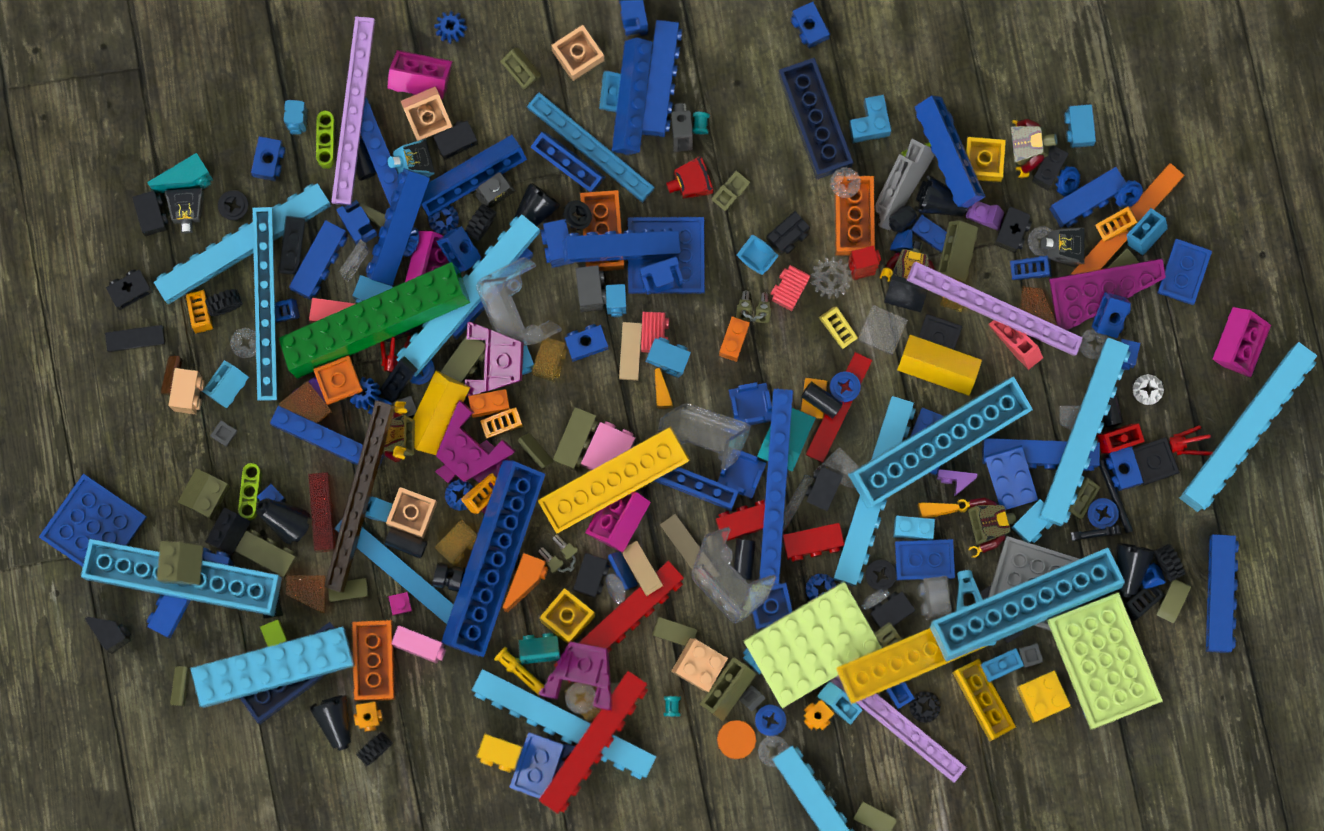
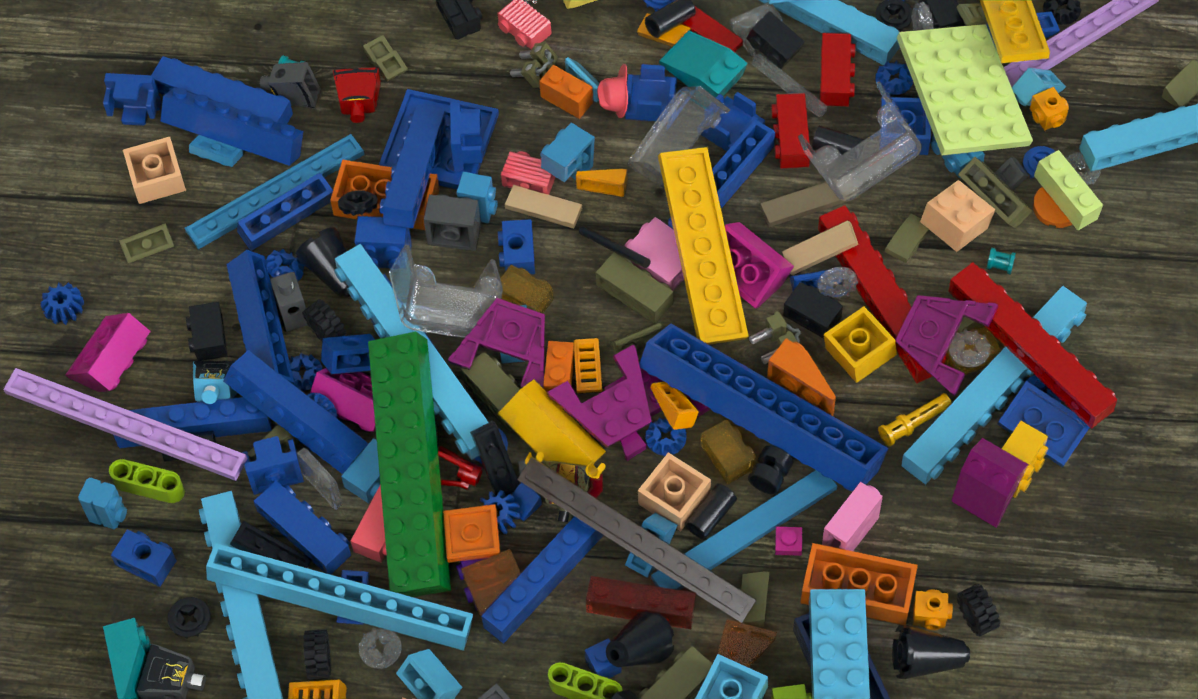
camera: 70 degrees left, 20 degrees down
light nougat brick [401,87,452,141] -> none
teal slope [519,633,560,665] -> none
dark azure piece [737,235,779,275] -> none
blue brick [759,389,793,584] -> none
none -> blue gear [265,249,304,282]
none -> medium azure slope [565,57,600,102]
none -> black bar [579,226,651,268]
none -> coral piece [597,64,628,118]
none -> magenta slope [951,438,1029,528]
none -> yellowish green brick [1034,150,1103,230]

